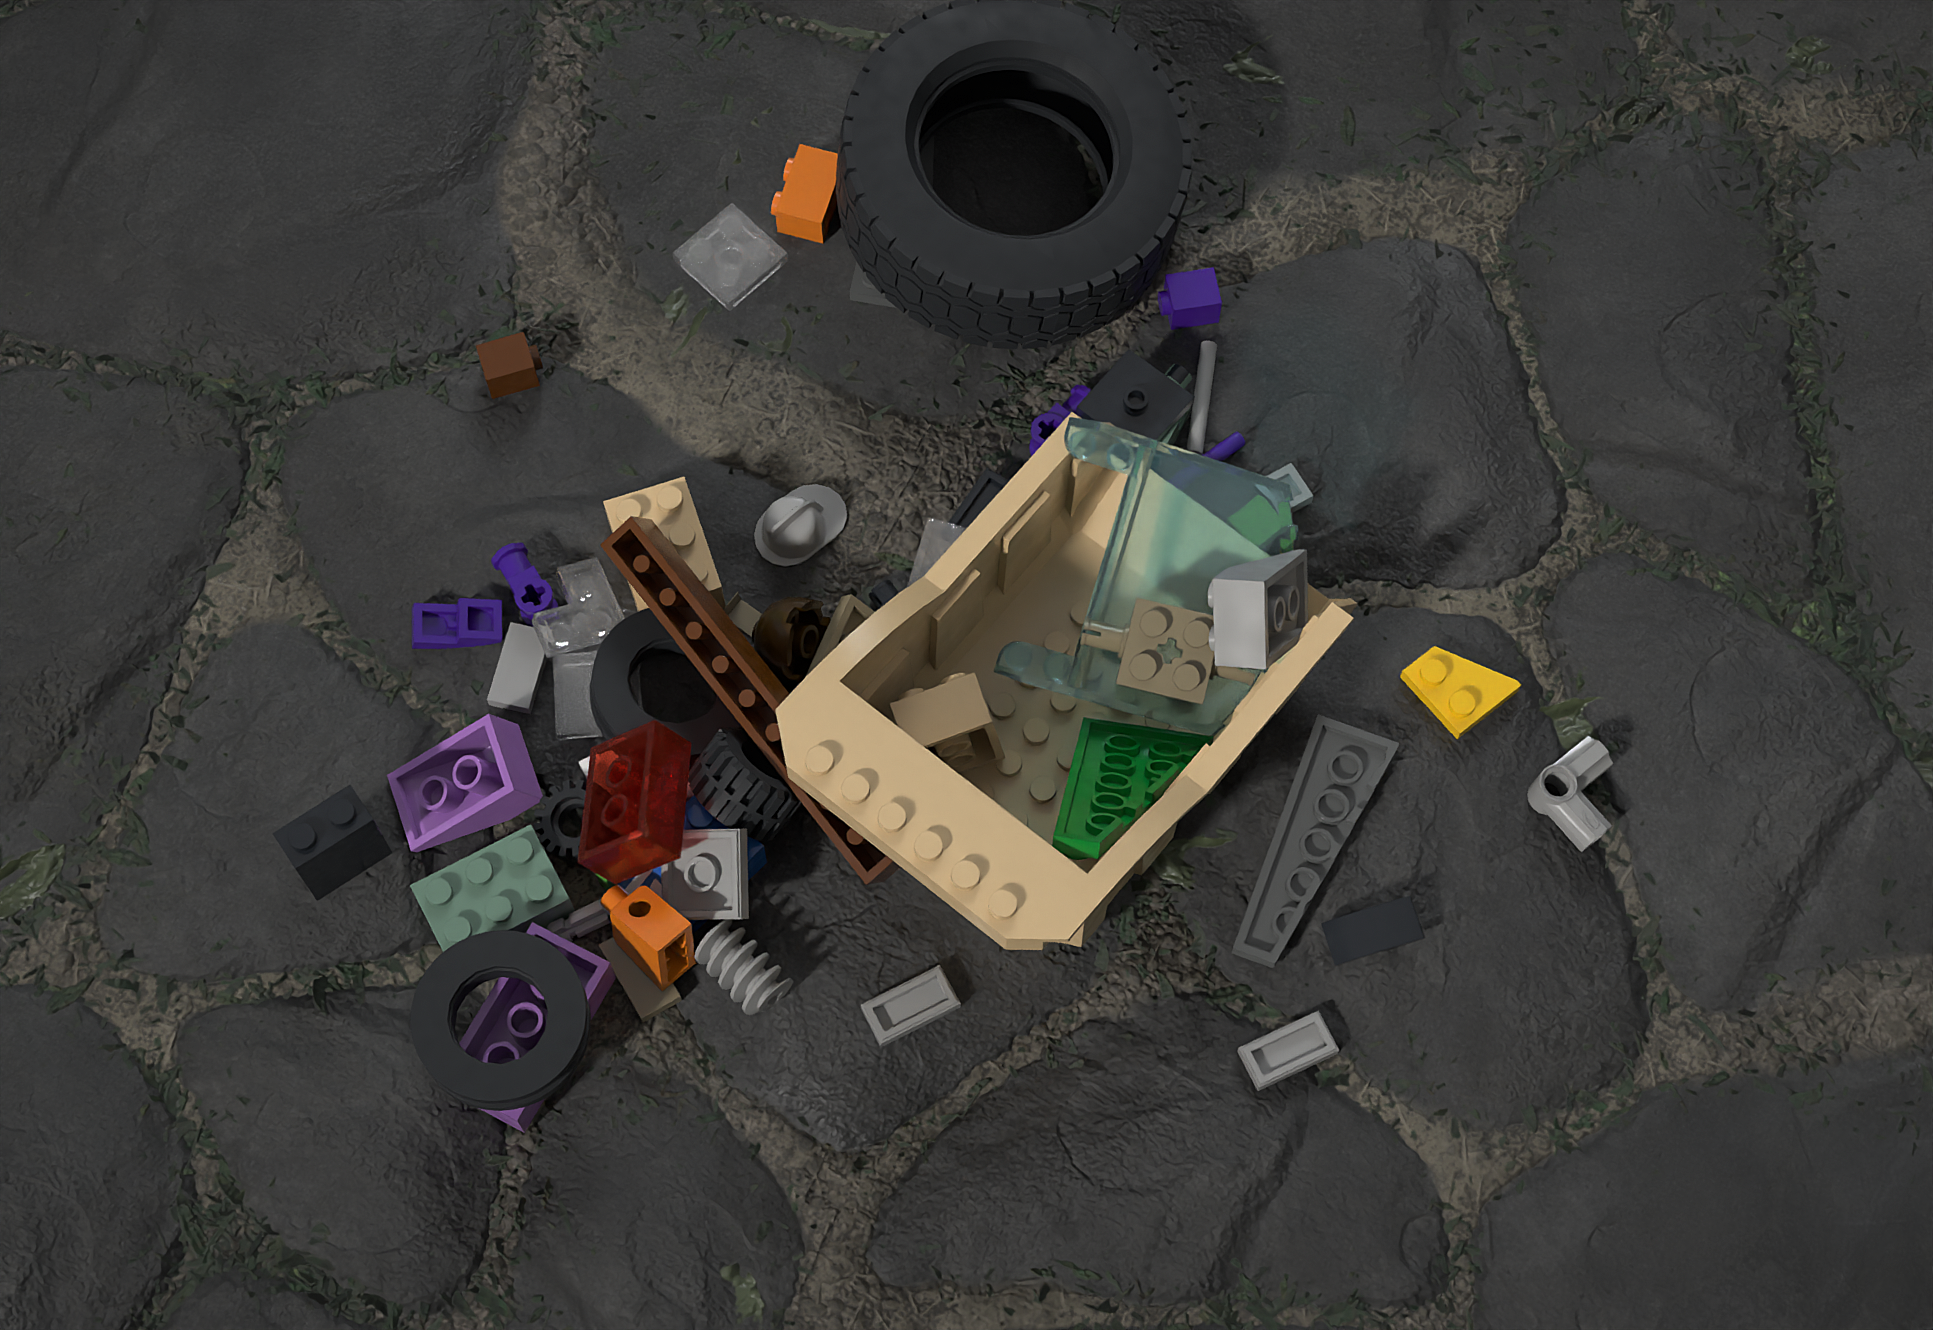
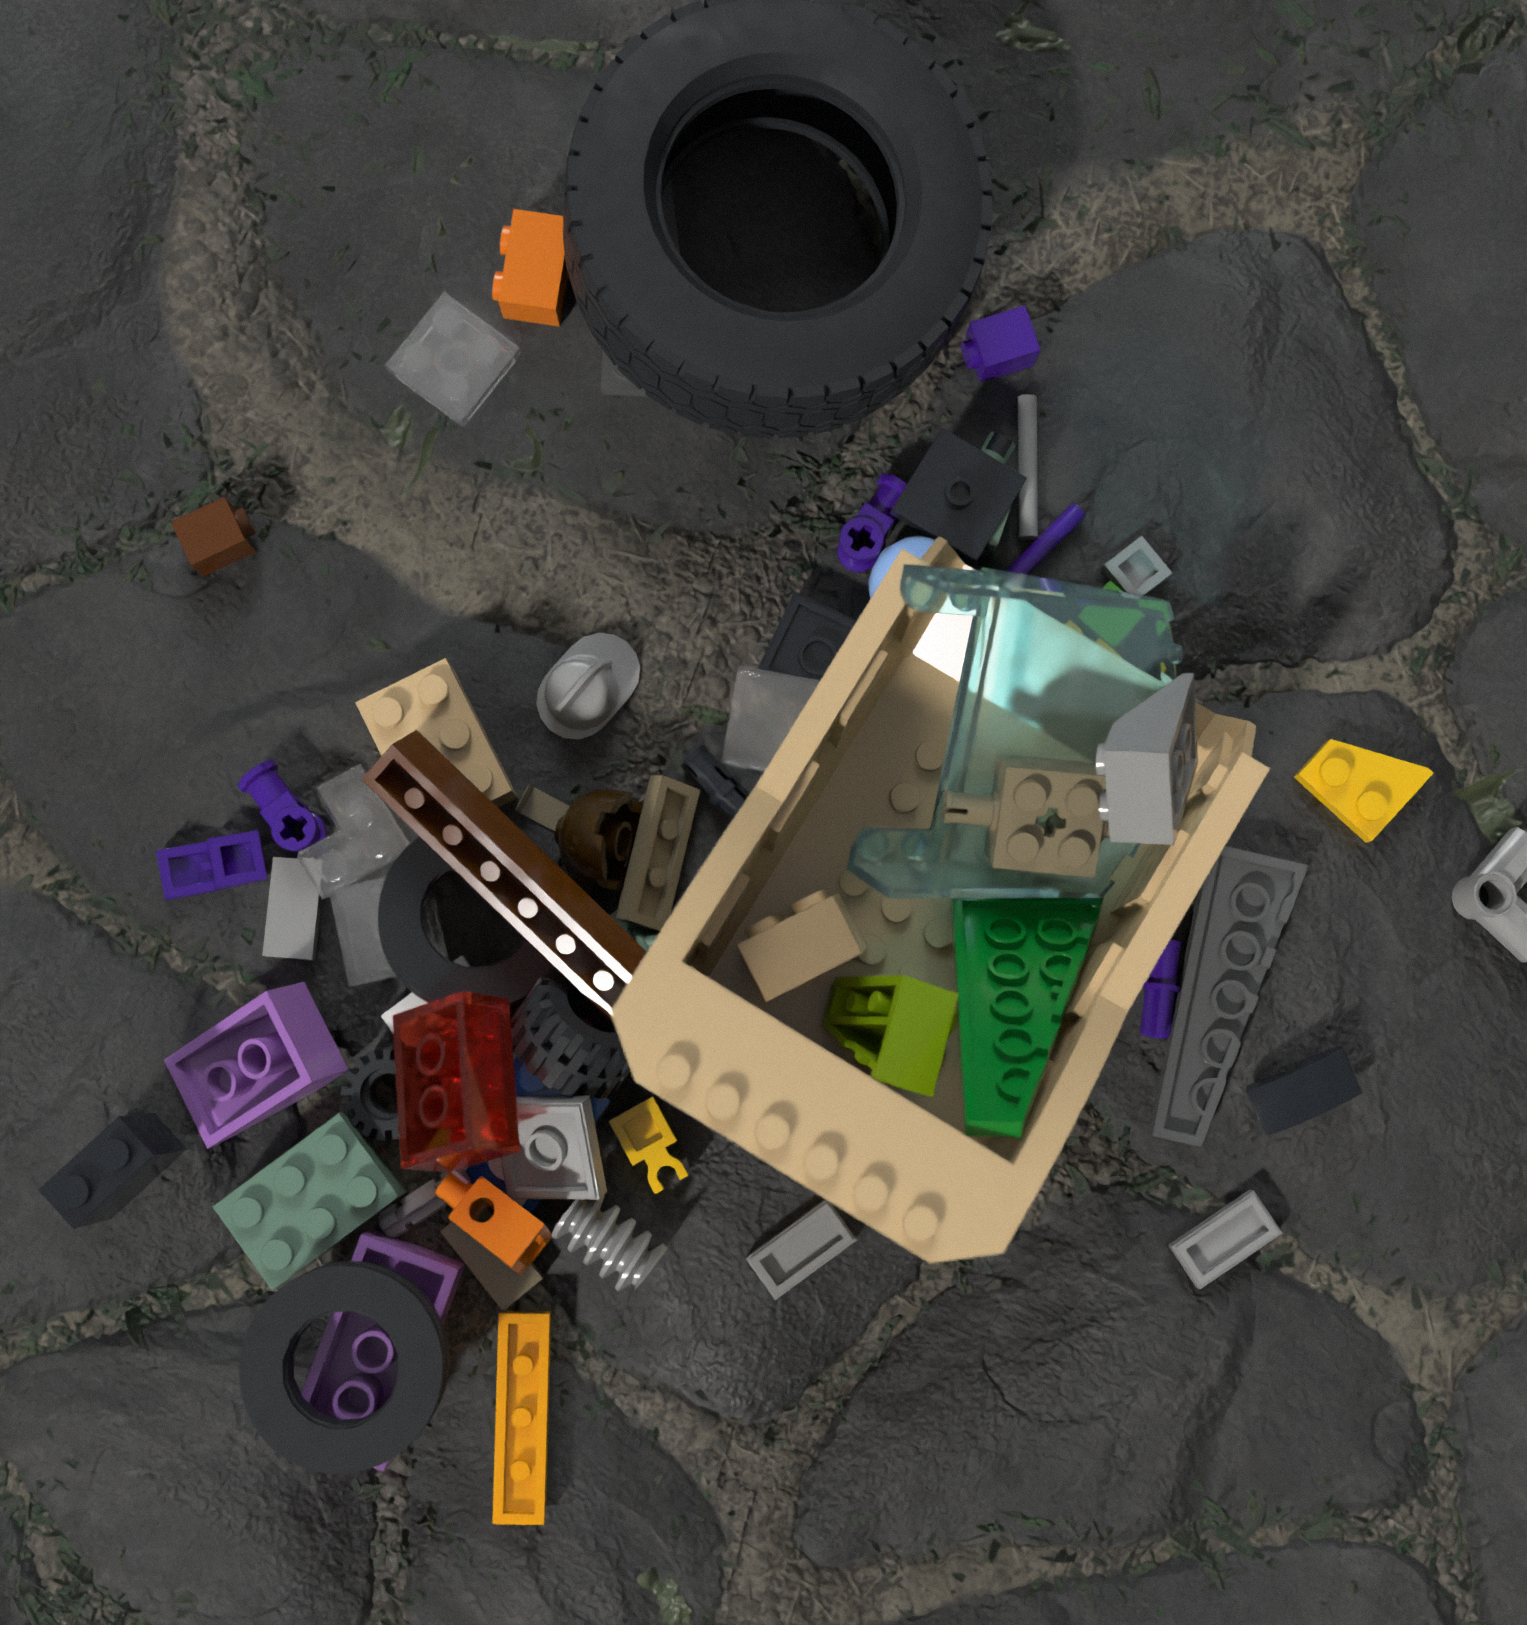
camera: 15 degrees left, 15 degrees up
none -> light orange plate [492,1311,551,1525]
none -> yellow plate [609,1096,689,1194]
none -> lime wedge [823,975,959,1098]
none -> dark purple axle [1140,940,1182,1039]

